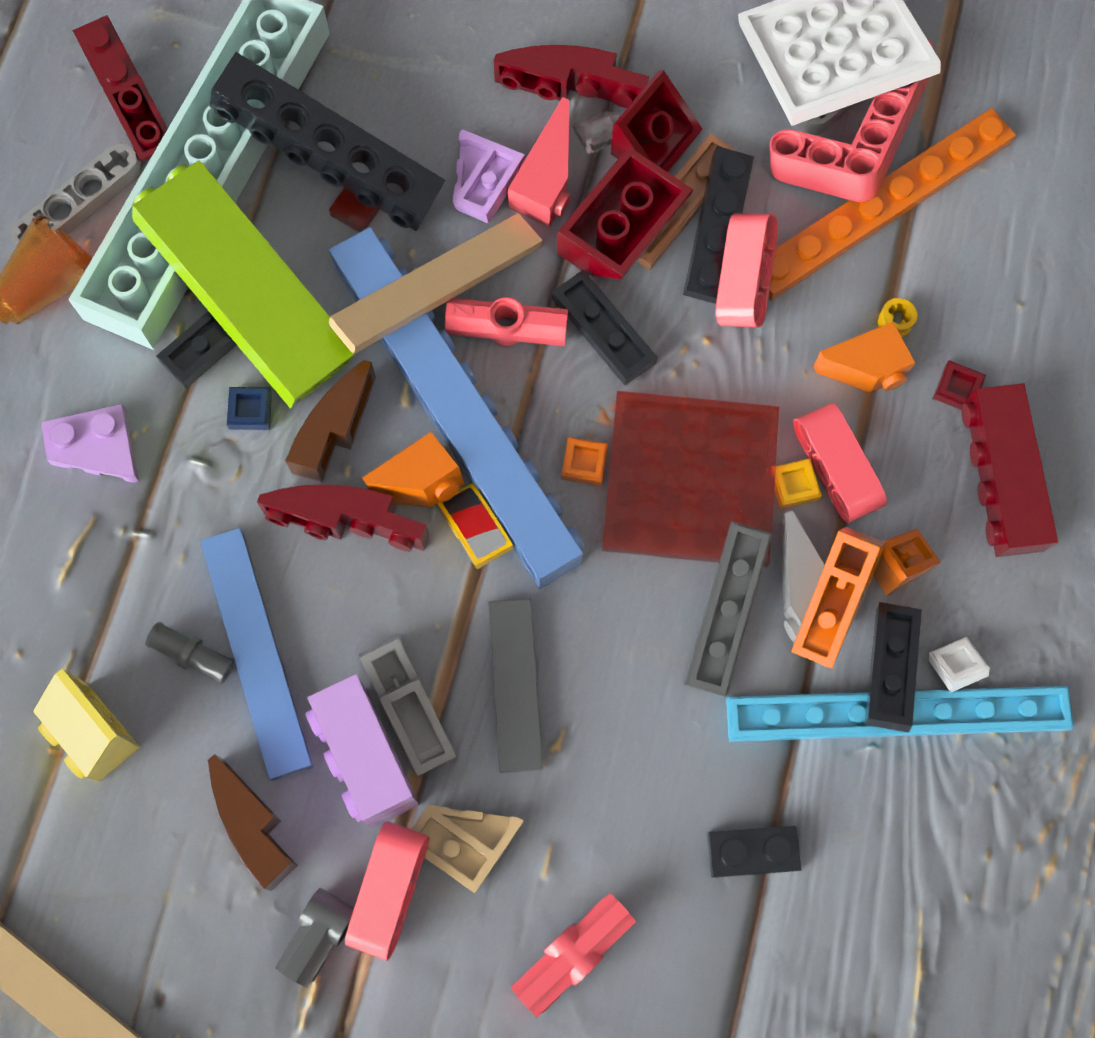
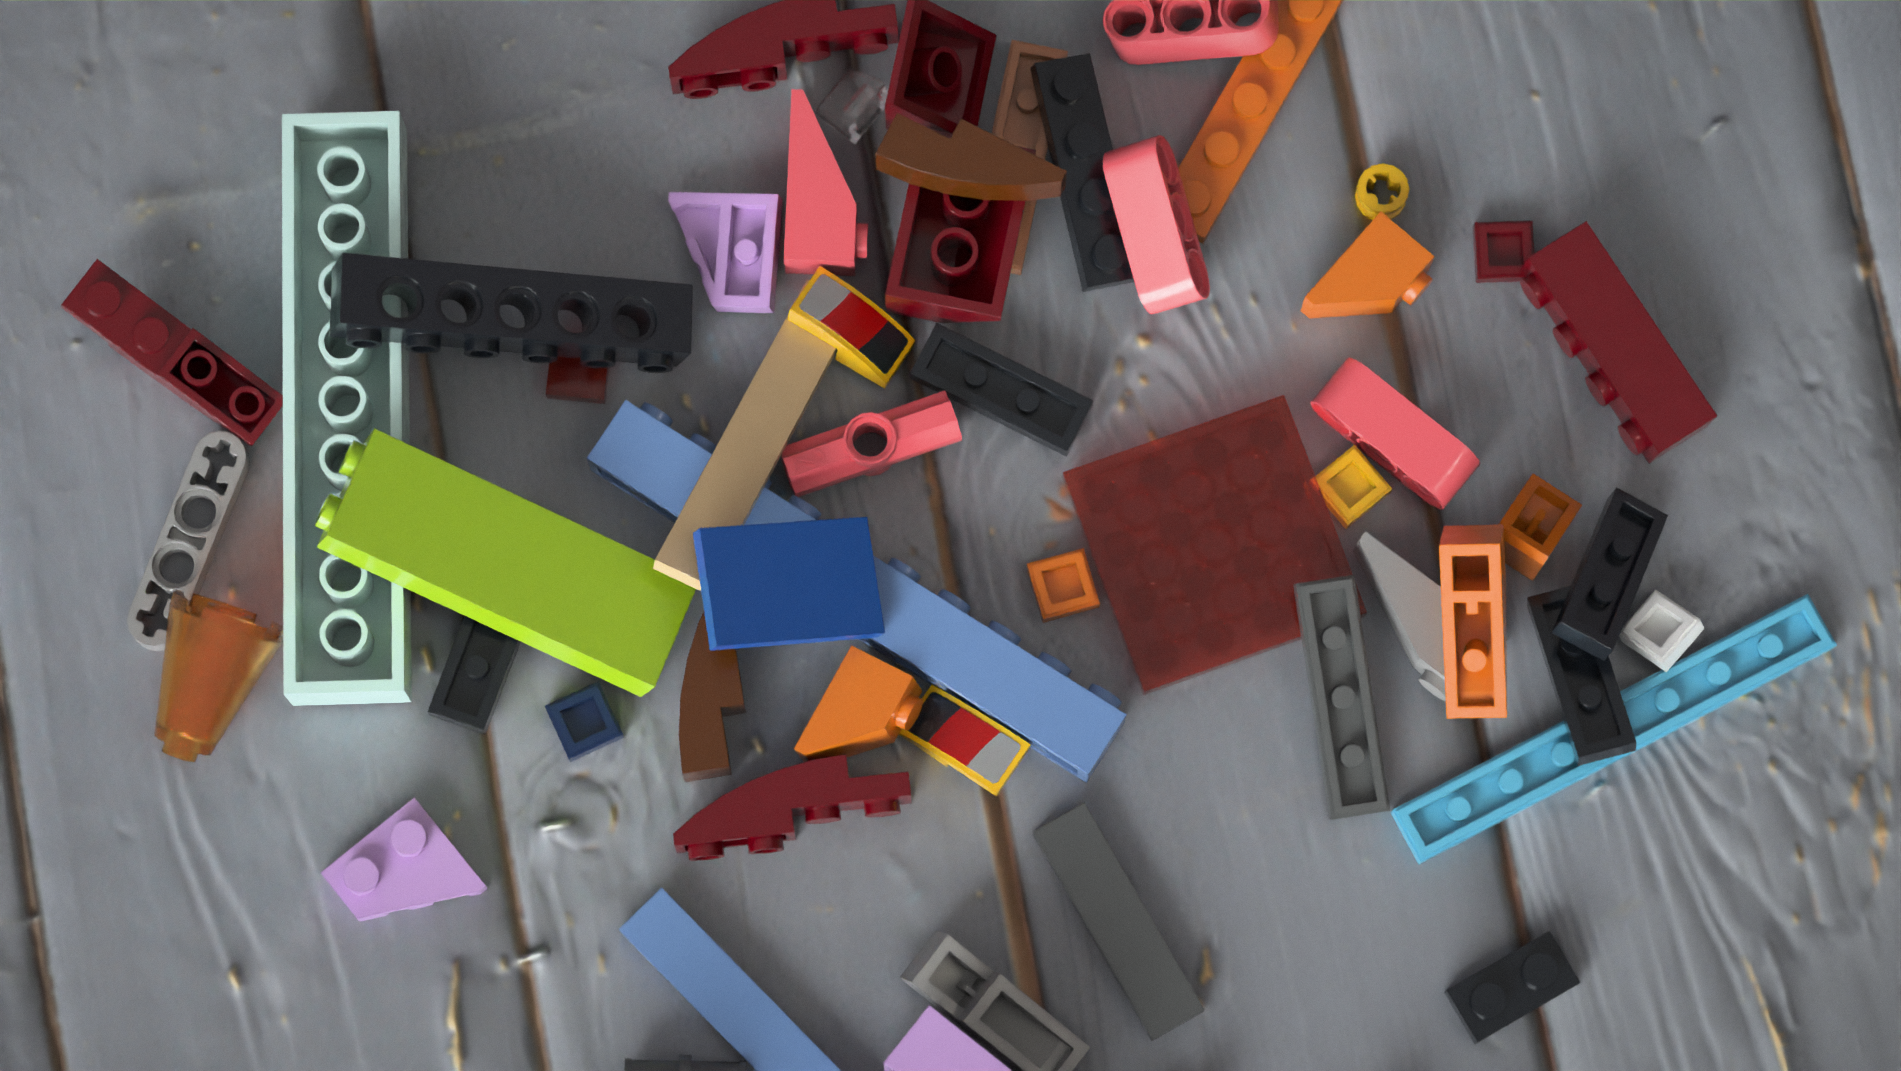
camera: 25 degrees left, 5 degrees up
none -> blue tile [693,517,885,651]
none -> slope [787,266,916,389]
none -> reddish brown slope [875,113,1067,201]
none -> black plate [1551,487,1668,661]

